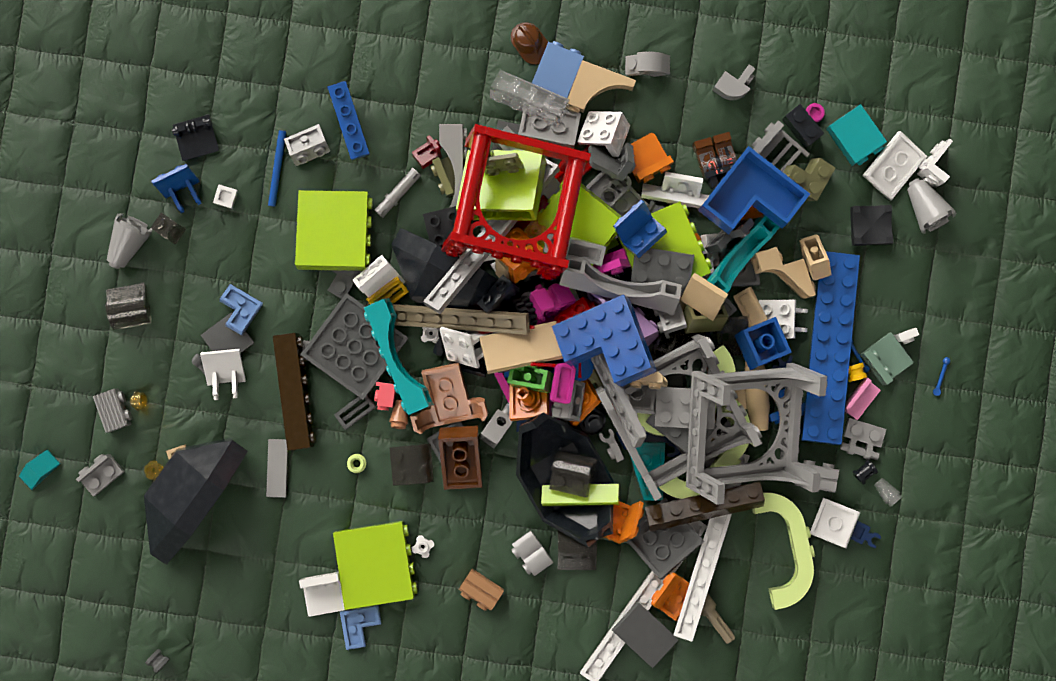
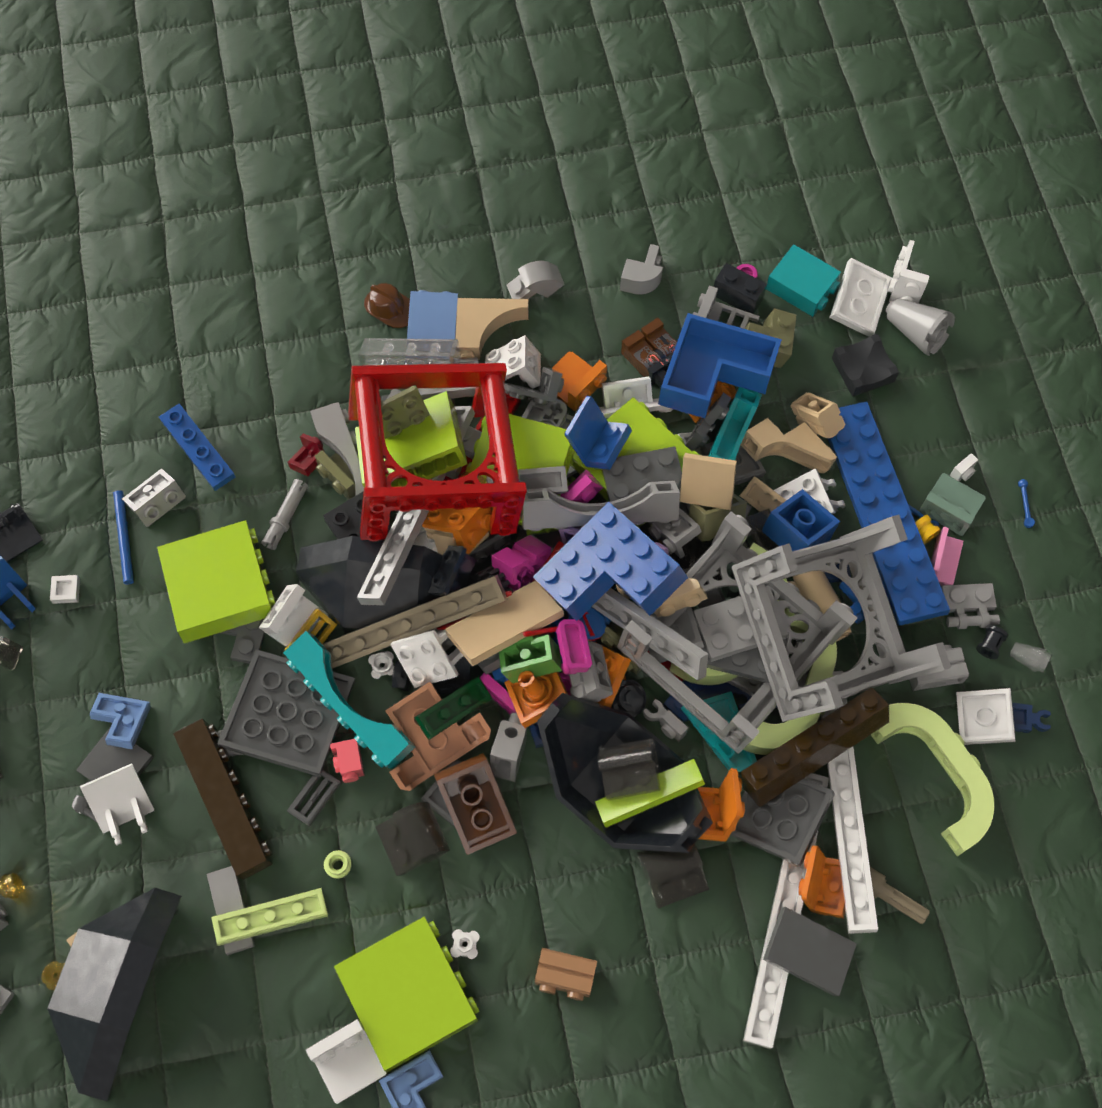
camera: 25 degrees left, 20 degrees down
nougat cone [389,400,408,429] -> none
light grey brick [511,531,553,576] -> none
none -> yellowish green tile [211,888,328,946]
none -> dark green tile [414,676,493,740]

